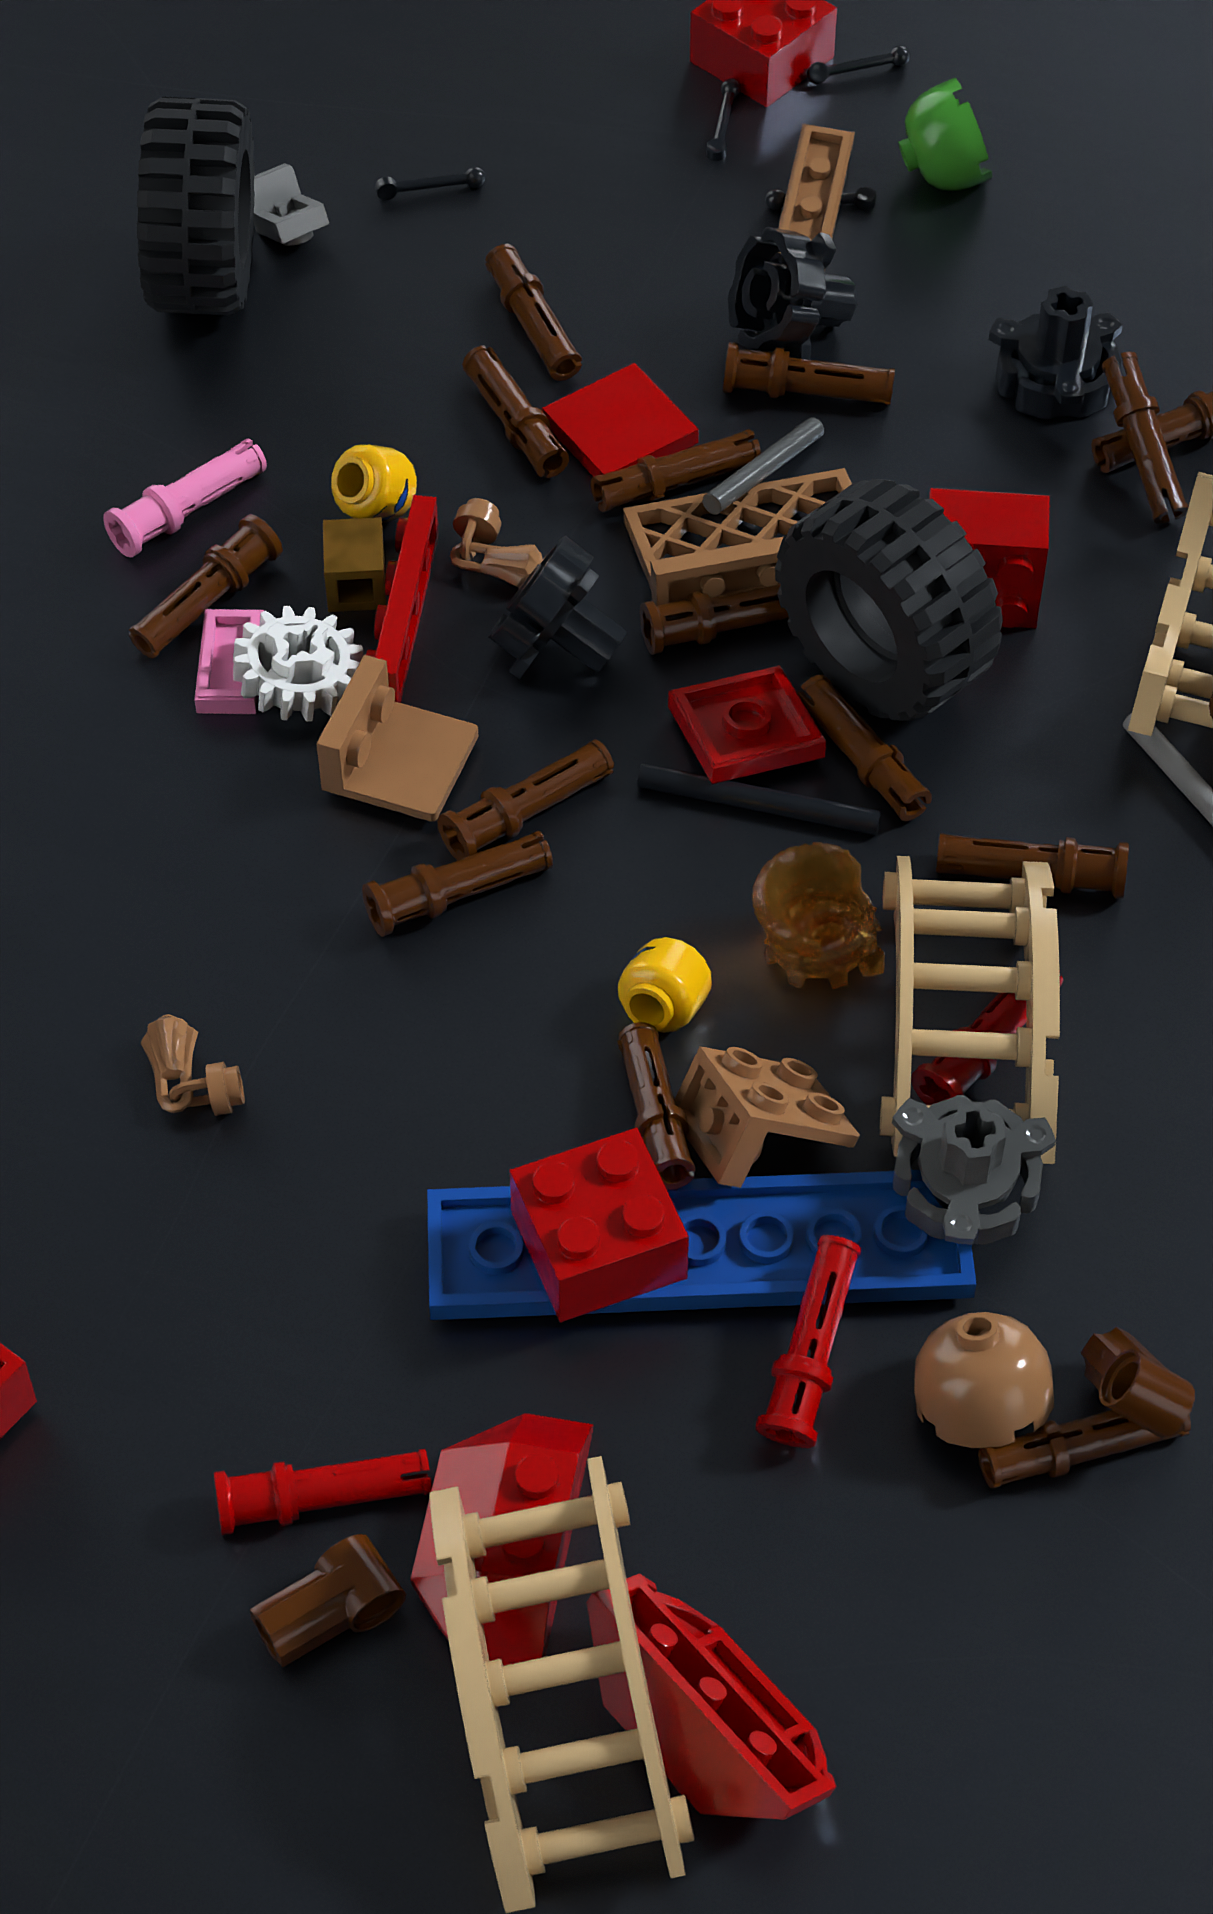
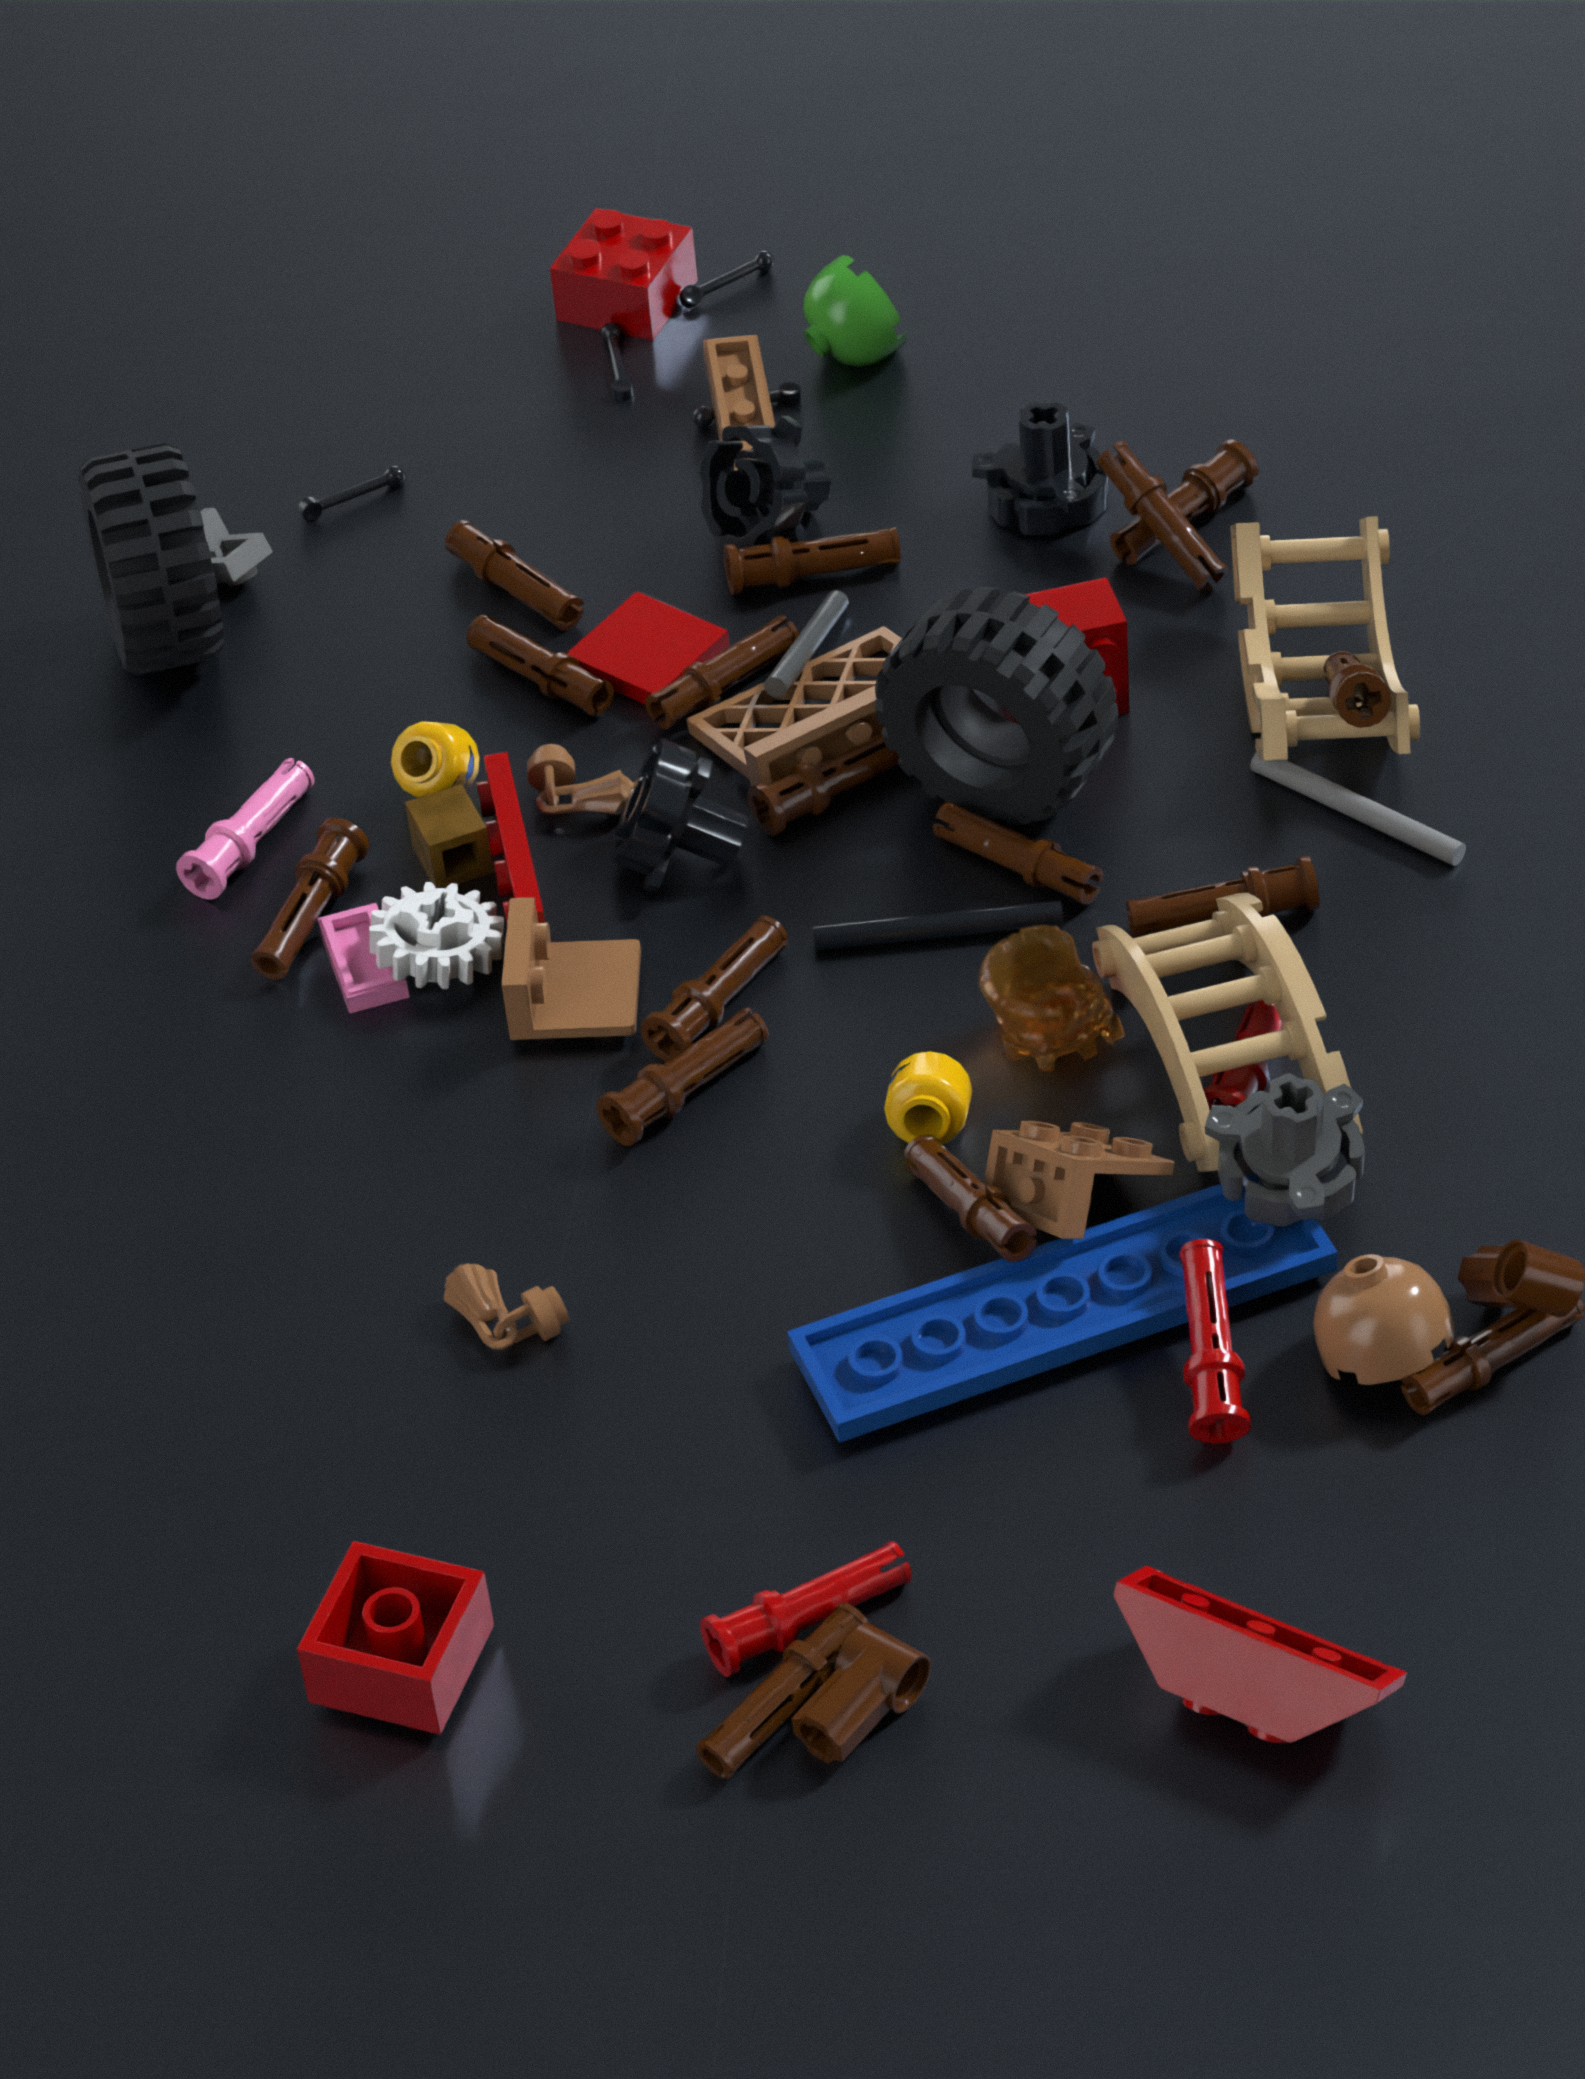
camera: 15 degrees left, 10 degrees down
red wedge [411,1413,593,1666] -> none
tan fence [429,1456,694,1913] -> none
red brick [509,1127,689,1322] -> none
red tile [668,665,826,784] -> none
none -> reddish brown pin [695,1603,869,1779]

